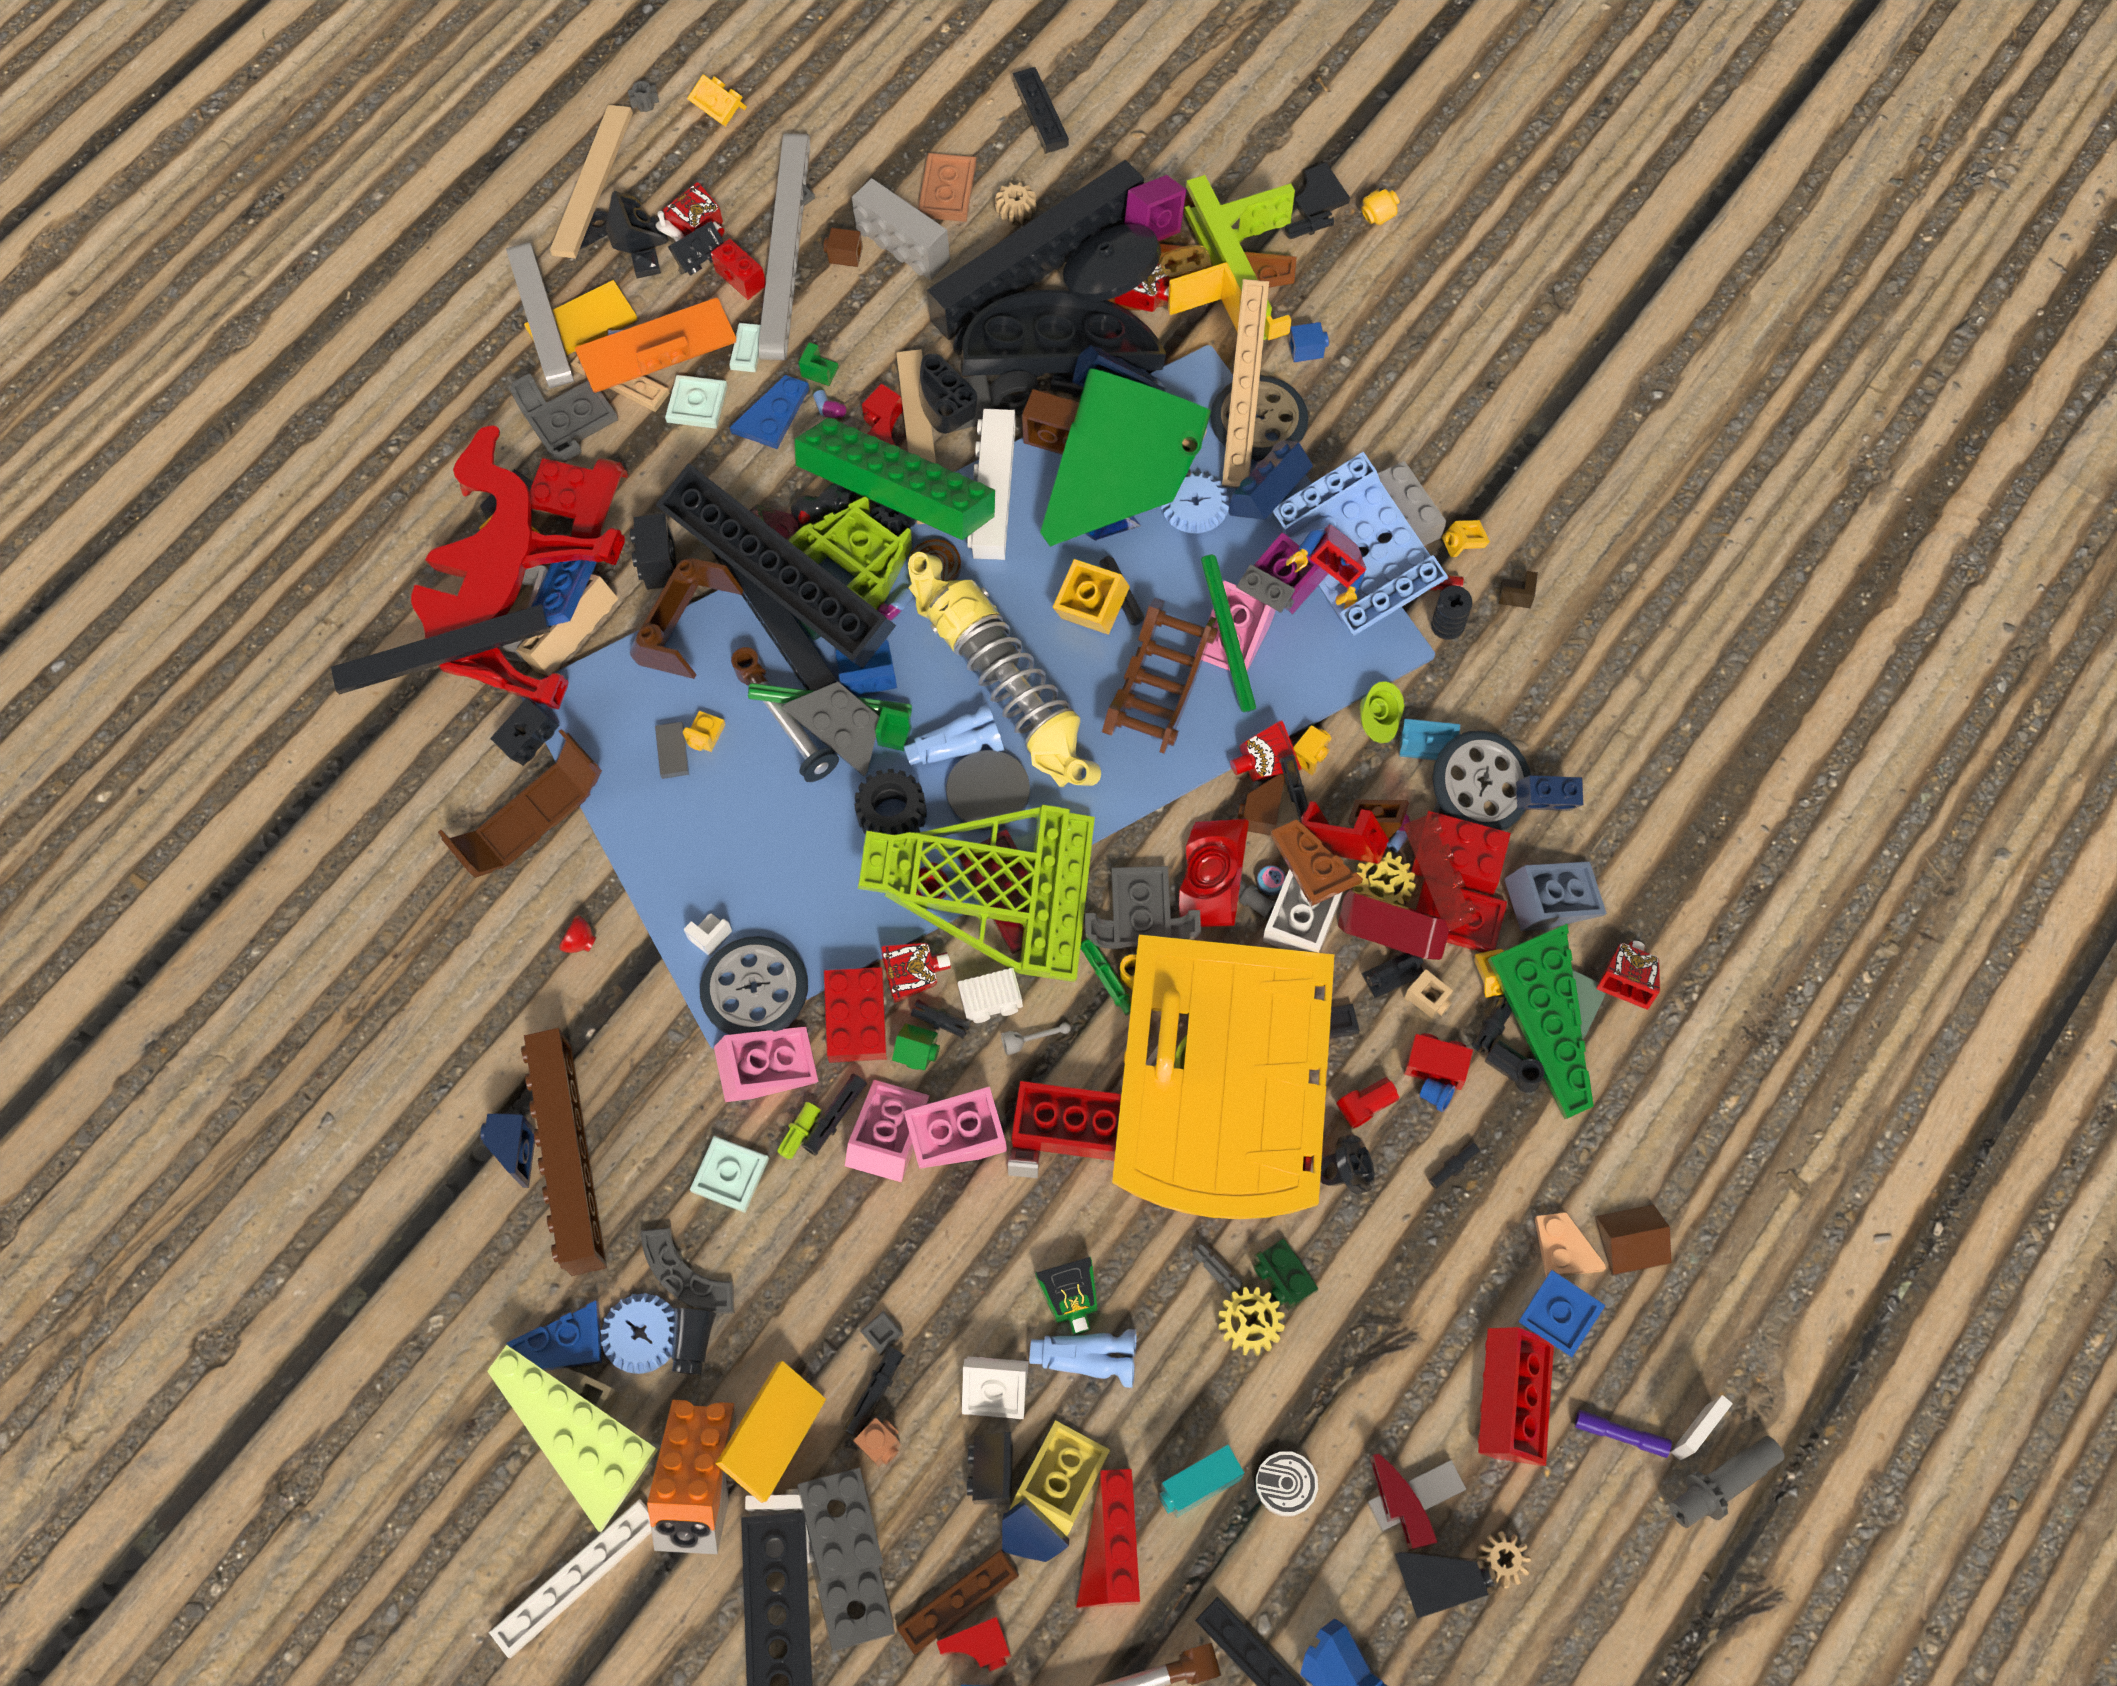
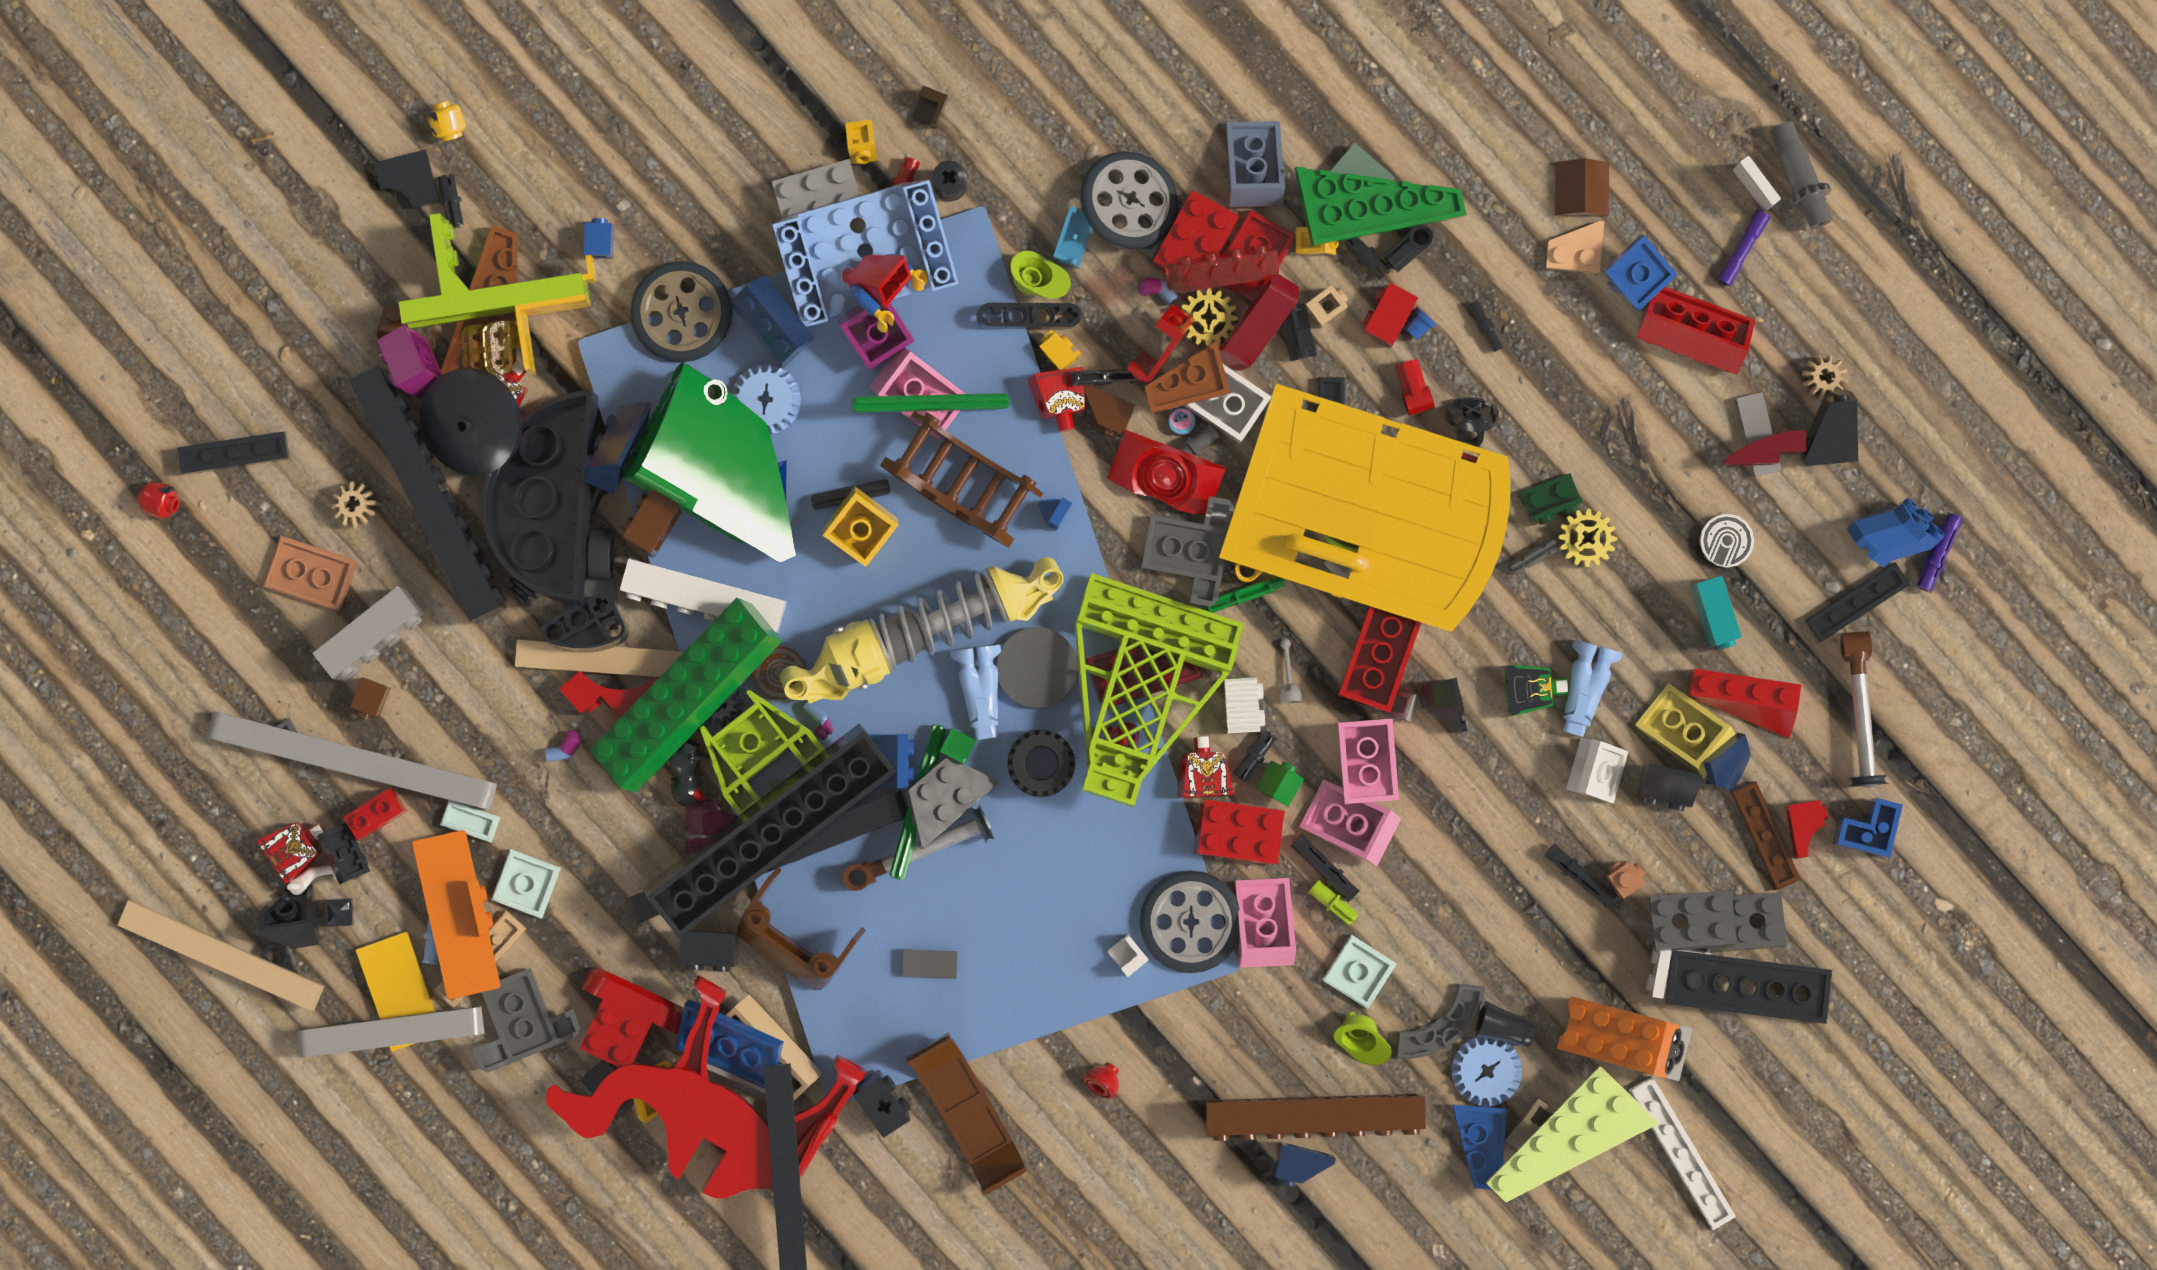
camera: 80 degrees left, 20 degrees up
dark grey gear [628,81,659,112] -> none
yellow bracket [683,711,726,752] -> none
yellow bracket [687,74,747,127] -> none
yellow tile [715,1361,826,1503] -> none
blue wing [729,375,810,449] -> none
green panel [798,342,839,386] -> none
dark grey tile [860,1311,904,1356] -> none
tan tile [1222,279,1269,488] -> none
dark grey hinge [1236,564,1296,613] -> none
reddish brown slope [1348,799,1409,839] -> none
dark blue brick [1516,776,1584,811] -> none
torso [1596,941,1660,1010] -> none
none -> red head [137,481,180,519]
none -> black beam [976,302,1082,329]
none -> blue tile [1039,498,1072,531]
none -> lime piece [1333,1011,1391,1065]
none -> black slope [1418,677,1467,733]

